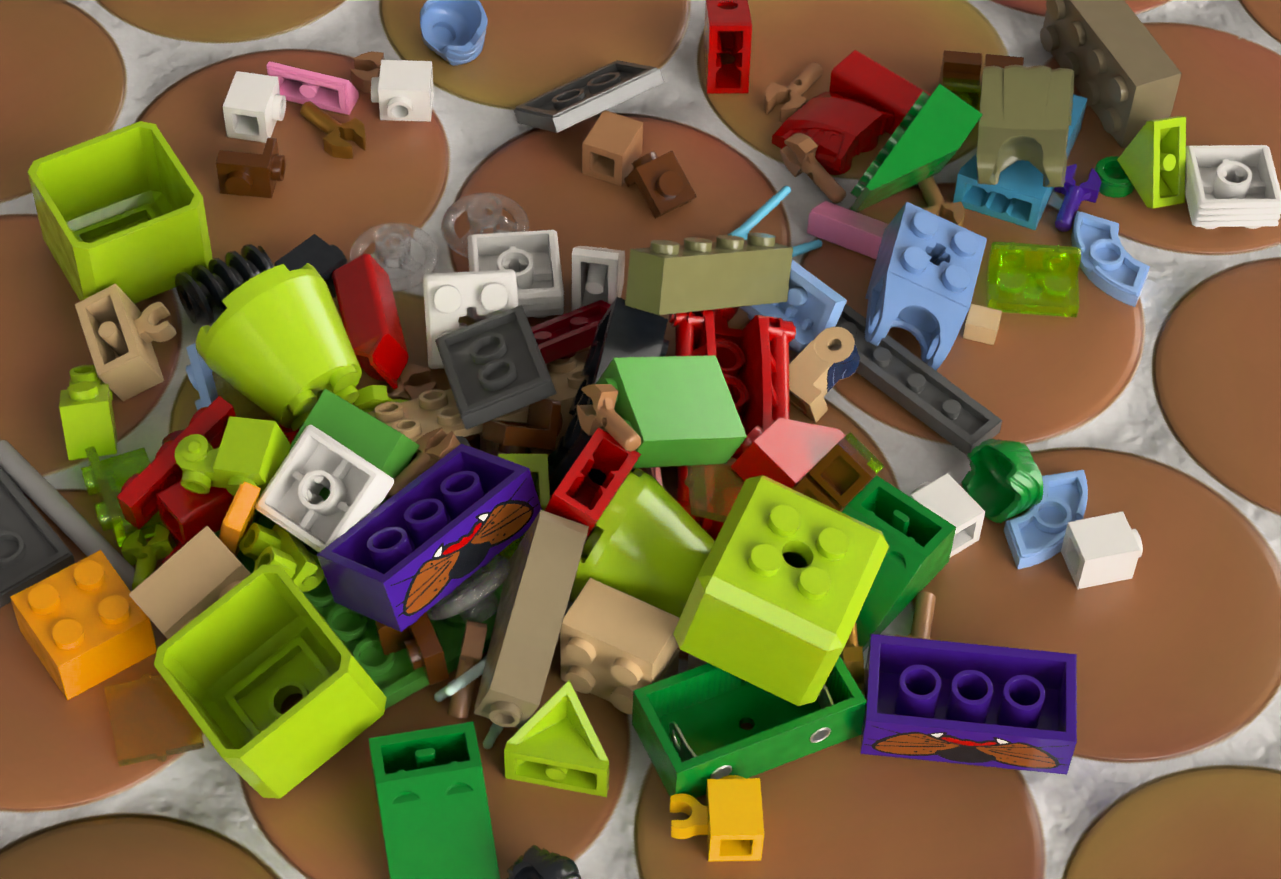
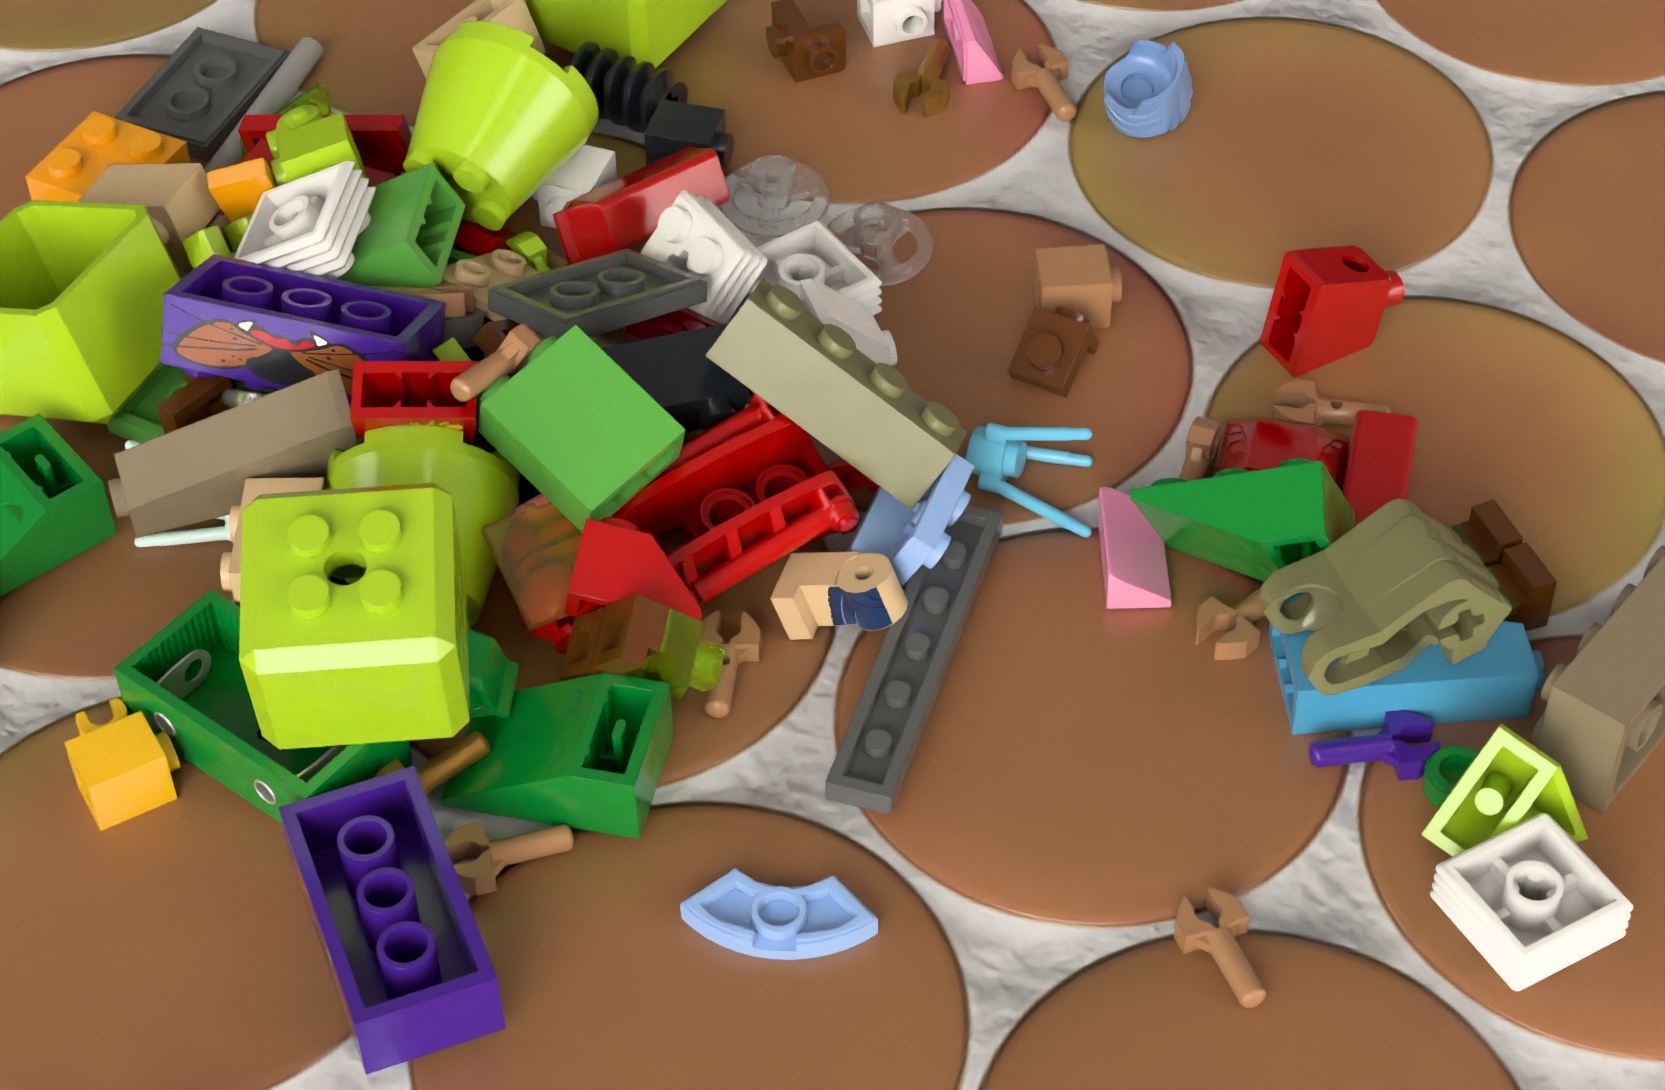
camera: 65 degrees right, 5 degrees down
lime brick [59,365,117,460] -> none
white brick [371,60,434,122] -> none
lime slope [504,680,609,797] -> none
dark grey tile [513,60,664,133] -> none
medium blue brick [865,202,987,371] -> none
white brick [910,473,985,557] -> none
green hair [961,439,1043,524] -> none
tan piece [963,304,1002,345] -> none
clear neon green bracket [986,242,1082,317] -> none
white brick [1061,511,1143,589] -> none
light blue tile [1071,211,1150,307] -> none
none -> medium nougat bar [1174,887,1266,1008]

